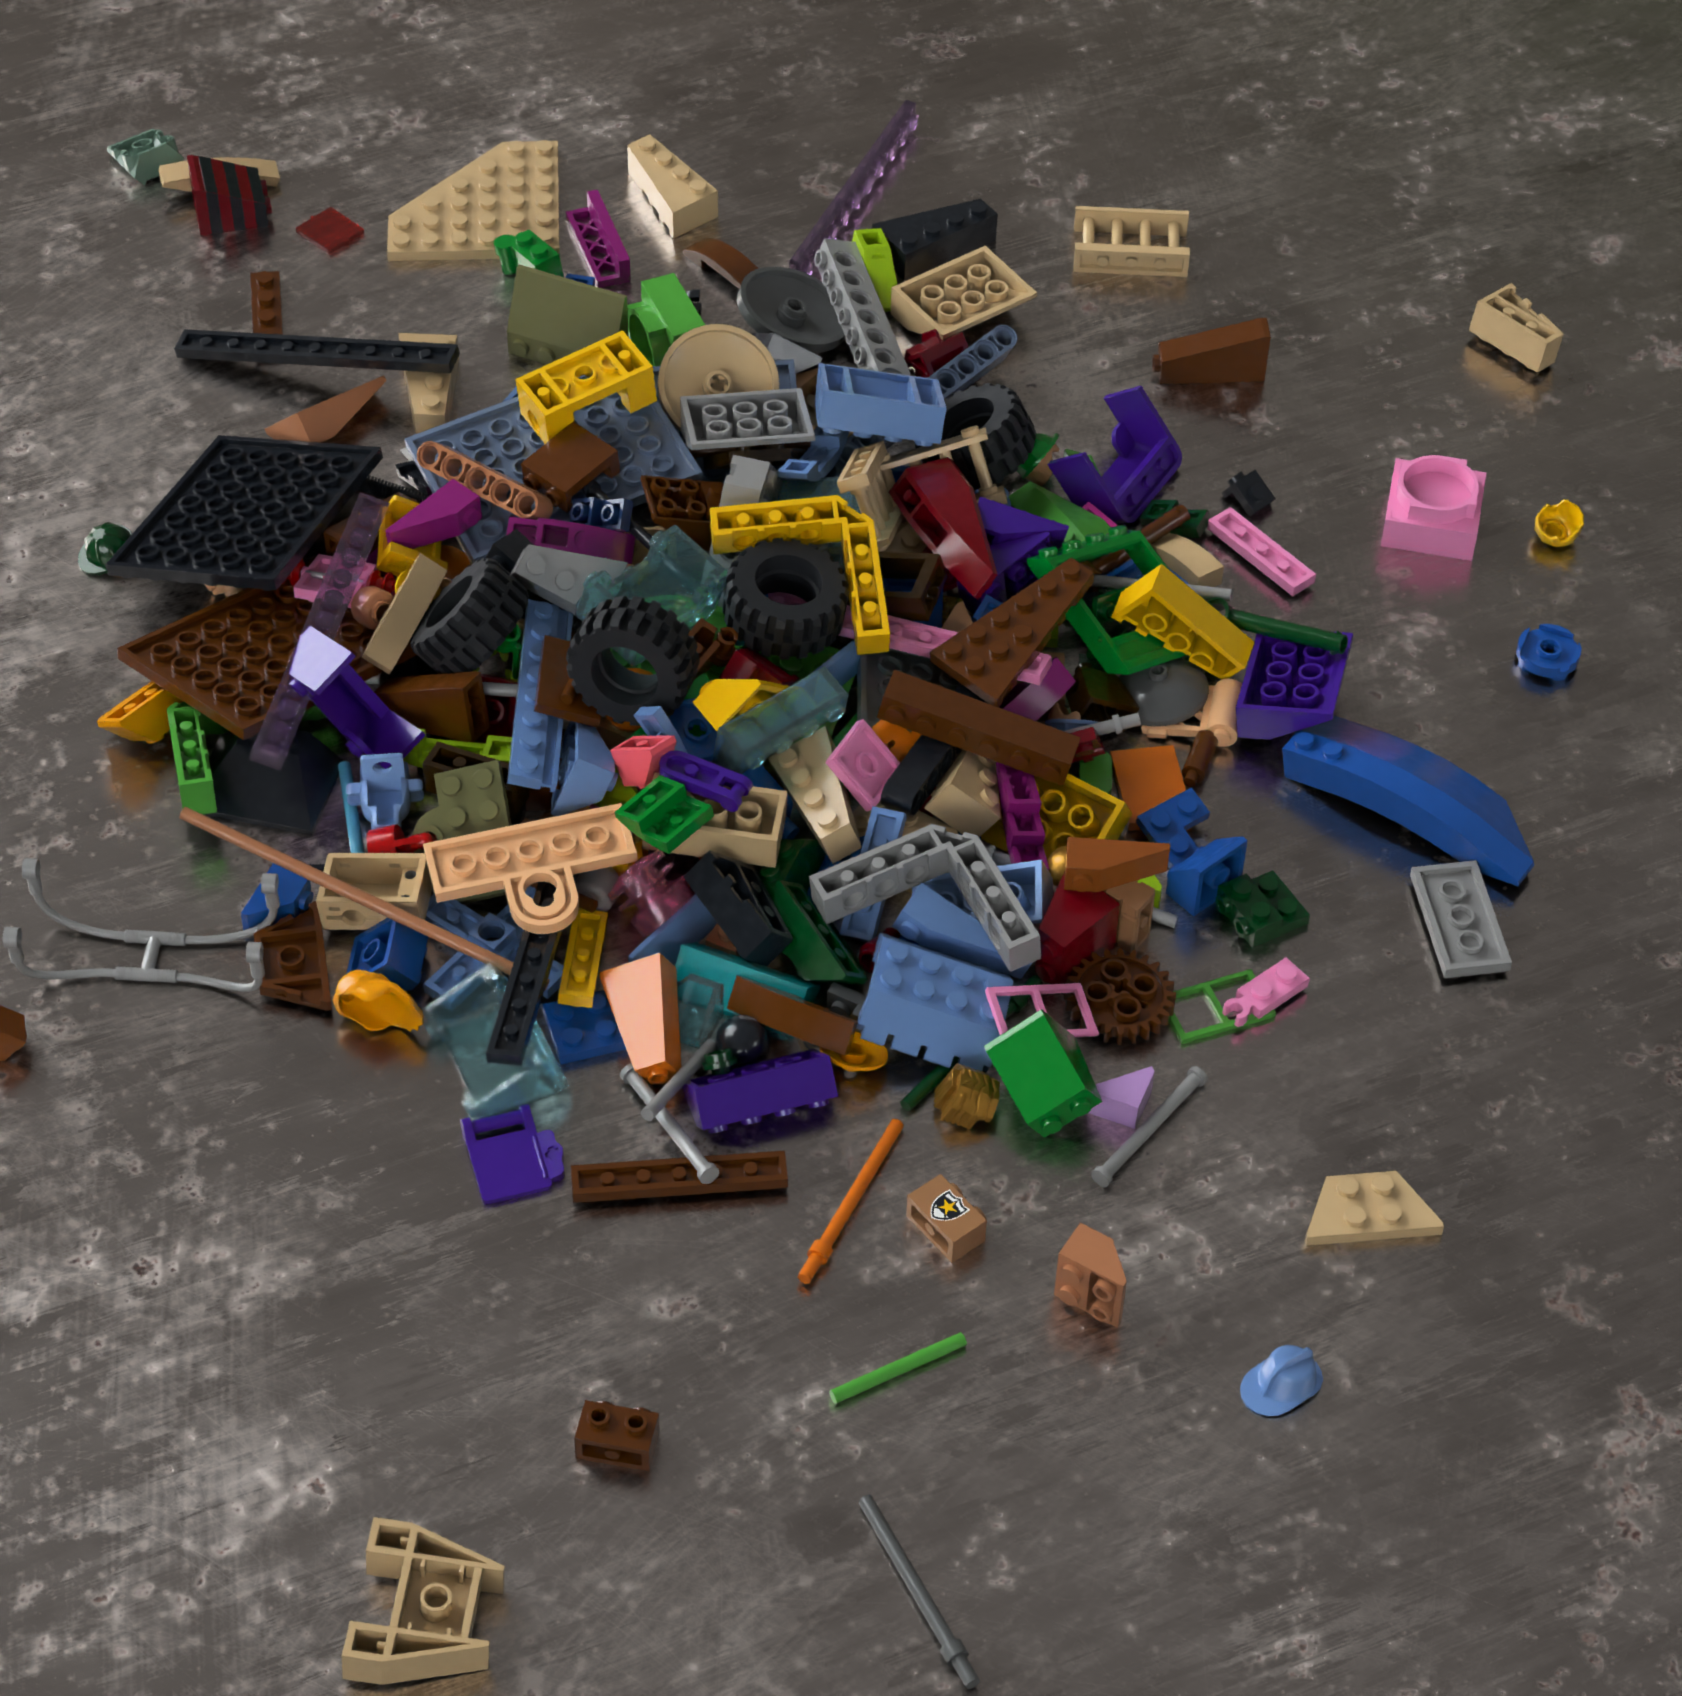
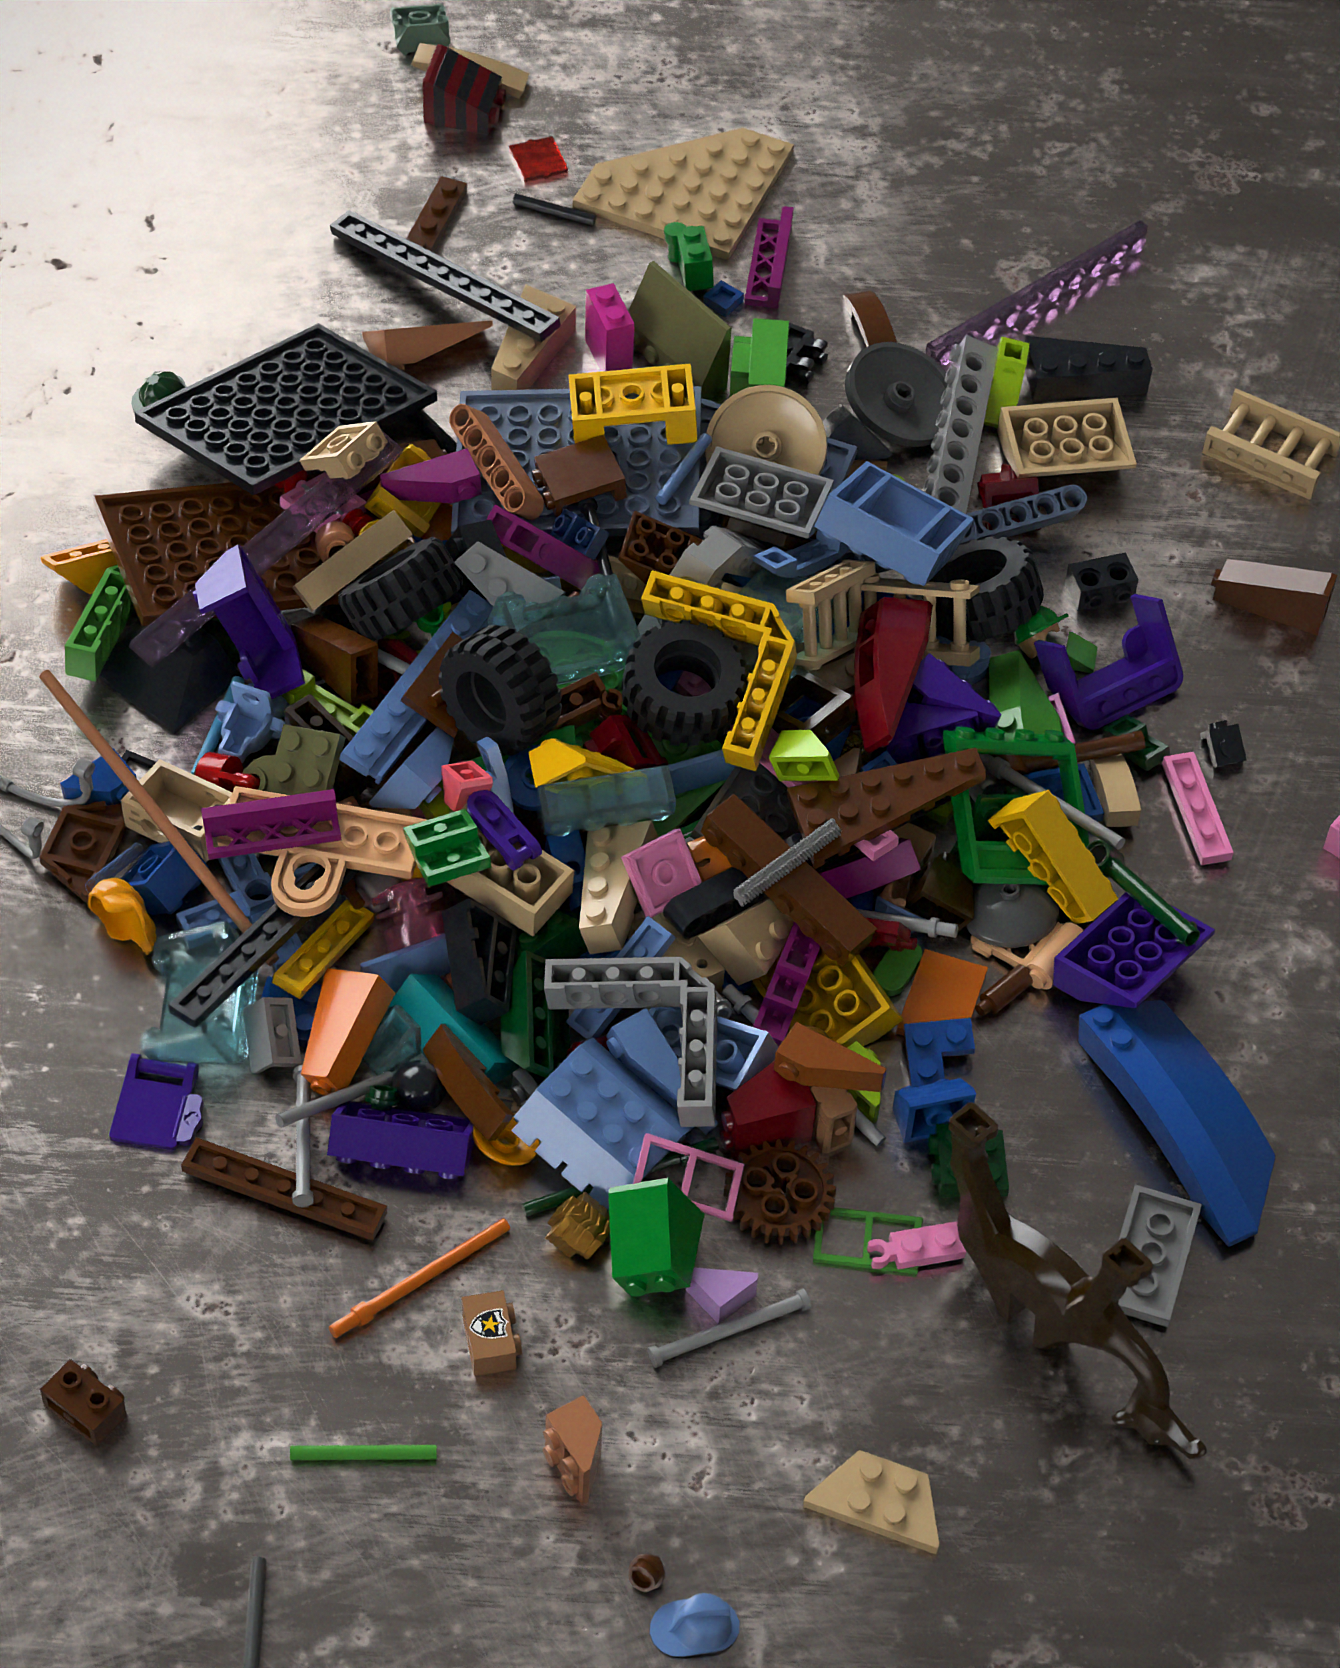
camera: 25 degrees right, 5 degrees up
tan wedge [627,134,718,239] -> none
none -> medium blue piece [85,840,146,893]
none -> magenta fence [201,789,341,860]
none -> light grey panel [243,997,302,1073]
none -> tan plate [299,421,388,480]
none -> black piece [513,193,597,226]
none -> dark pink brick [585,283,635,372]
none -> reddish brown plate [628,1554,665,1592]
none -> medium blue bar [656,433,712,505]
none -> light grey axle [733,818,842,906]
none -> lime slope [769,730,840,781]
none -> dark brown animal [949,1102,1207,1460]
none -> black brick [1065,552,1139,611]

